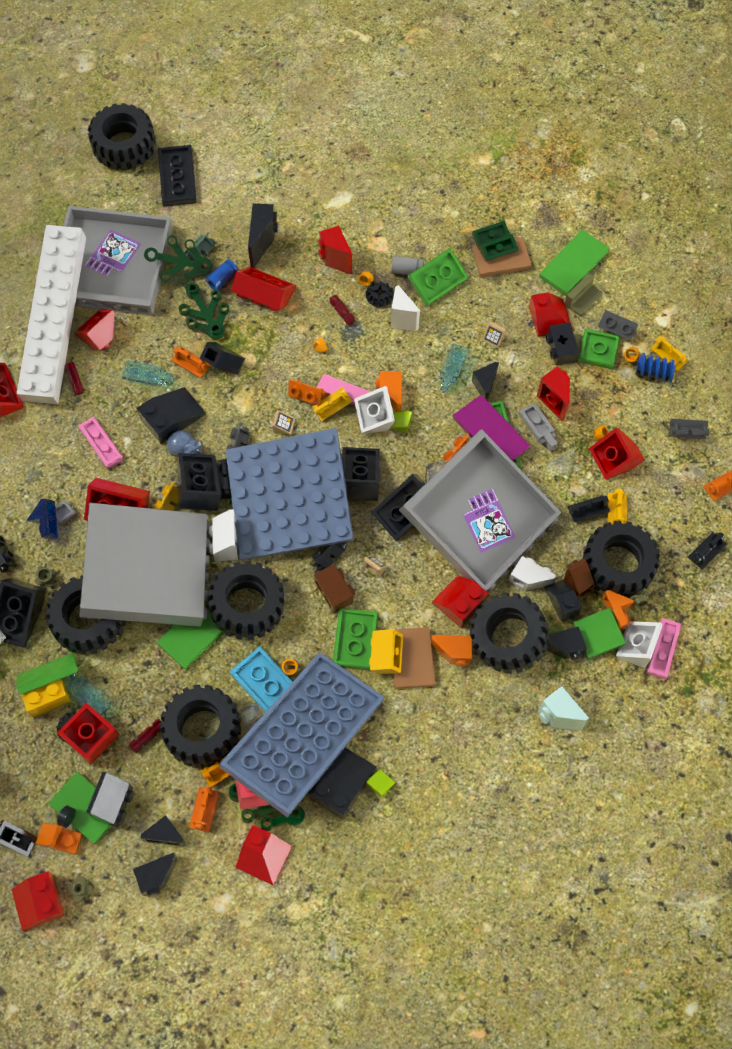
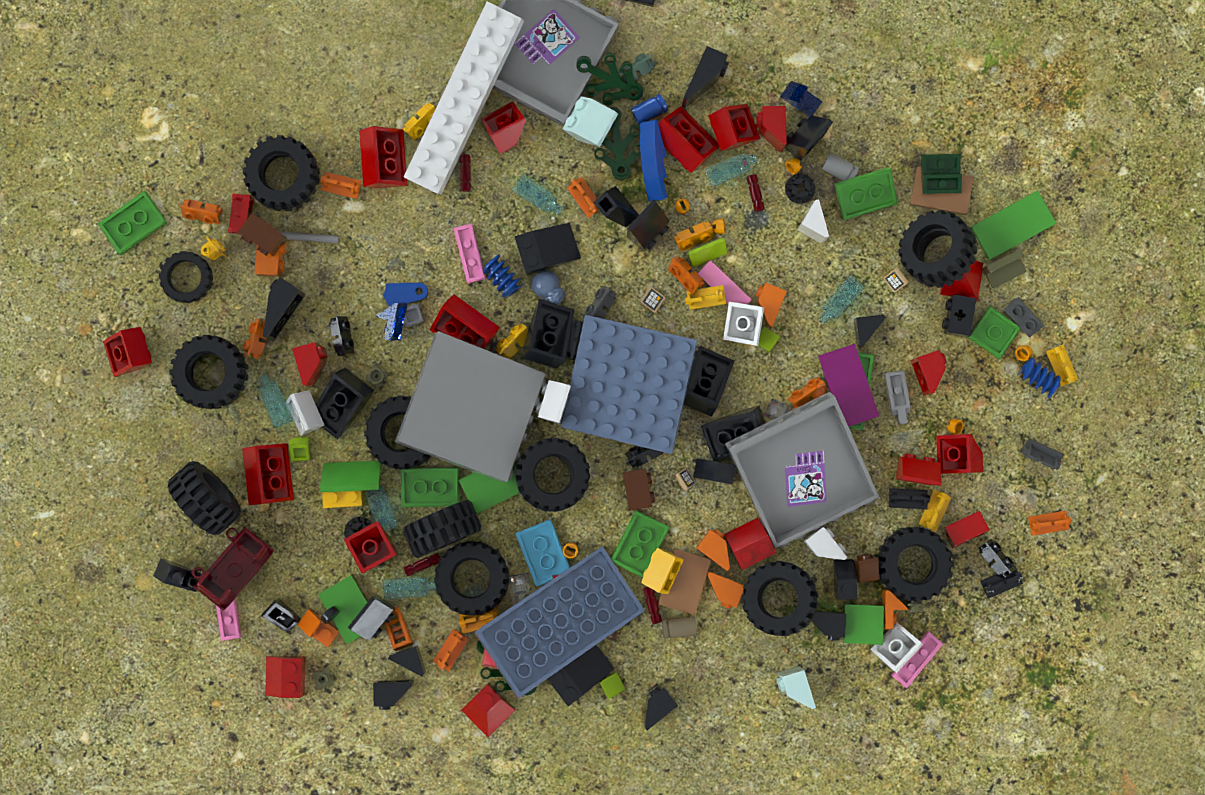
camera: 20 degrees right, 20 degrees up
none -> blue piece [383,283,428,307]
none -> clear light blue hinge [383,577,437,599]
none -> orange slope [384,607,414,651]
none -> bright green tile [401,468,459,507]
none -> yellow hinge [403,102,436,141]
none -> black tyre [403,500,482,558]
none -> blue piece [483,255,523,298]
none -> light aqua slope [563,96,618,147]
none -> black slope [627,199,669,252]
none -> blue slope [640,119,668,202]
none -> dark red axle [643,587,662,624]
none -> black slope [644,683,678,730]
none -> dark tan piece [662,617,697,639]
none -> light orange hinge [674,221,714,252]
none -> light orange hinge [675,199,690,215]
none -> lime slope [688,238,727,267]
none -> black slope [693,459,736,485]
none -> orange slope [696,529,730,571]
none -> clear light blue hinge [704,154,758,188]
none -> red slope [708,104,760,151]
none -> clear blue slope [780,81,823,117]
none -> black slope [785,115,833,162]
none -> red slope [895,454,941,486]
none -> black tyre [898,210,977,288]
none -> red hinge [944,511,990,549]
none -> black hinge [979,539,1016,579]

